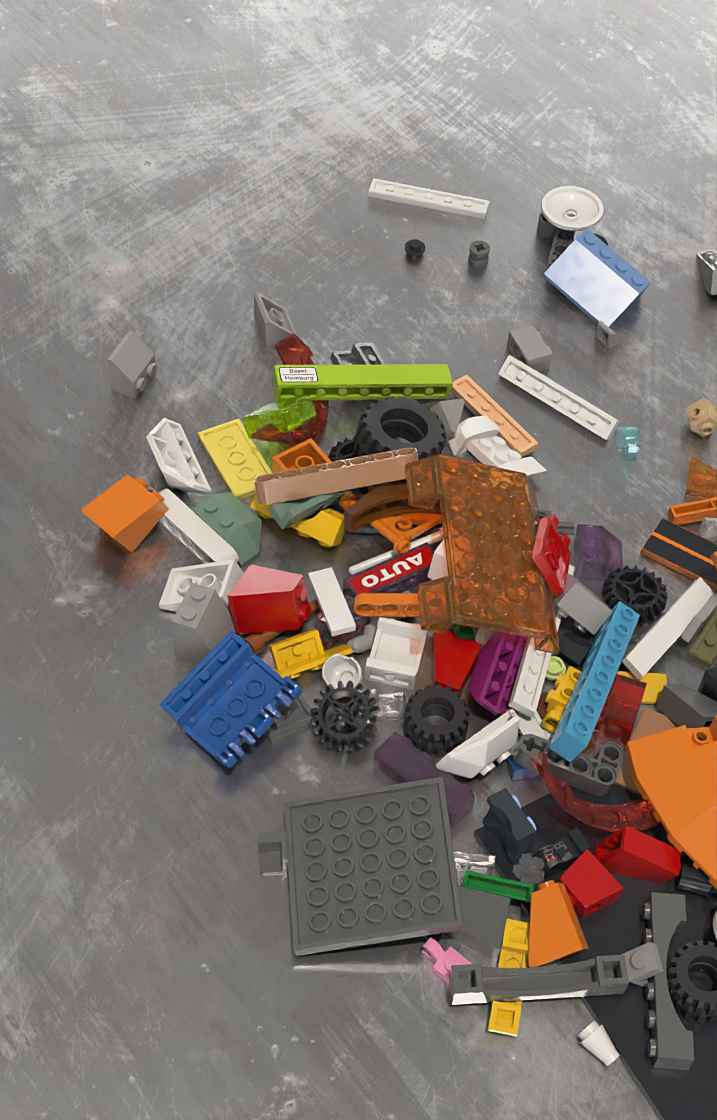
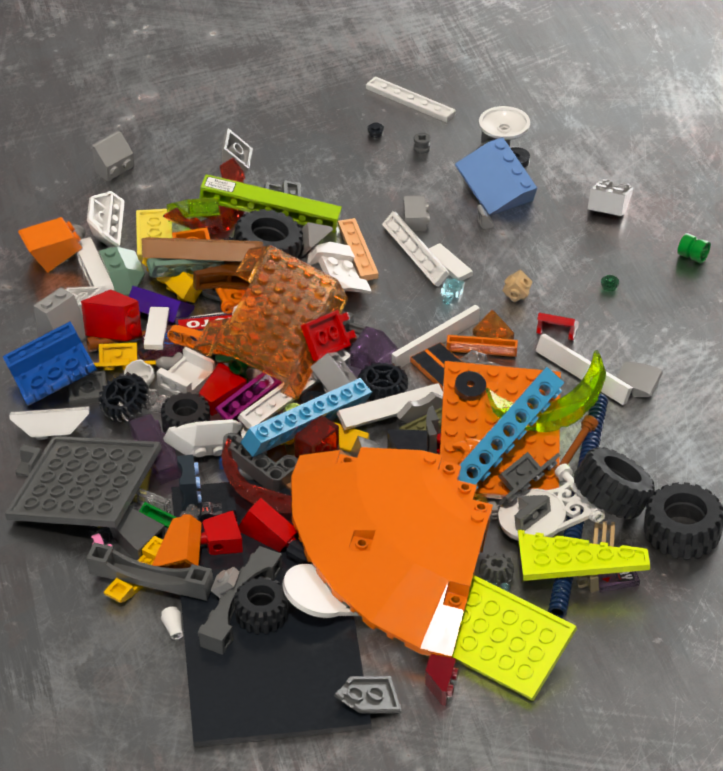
camera: 25 degrees right, 10 degrees down
none -> white wedge [9,406,90,440]
none -> dark purple slope [129,285,195,325]
none -> white tile [392,305,480,368]
none -> white tile [429,243,473,283]

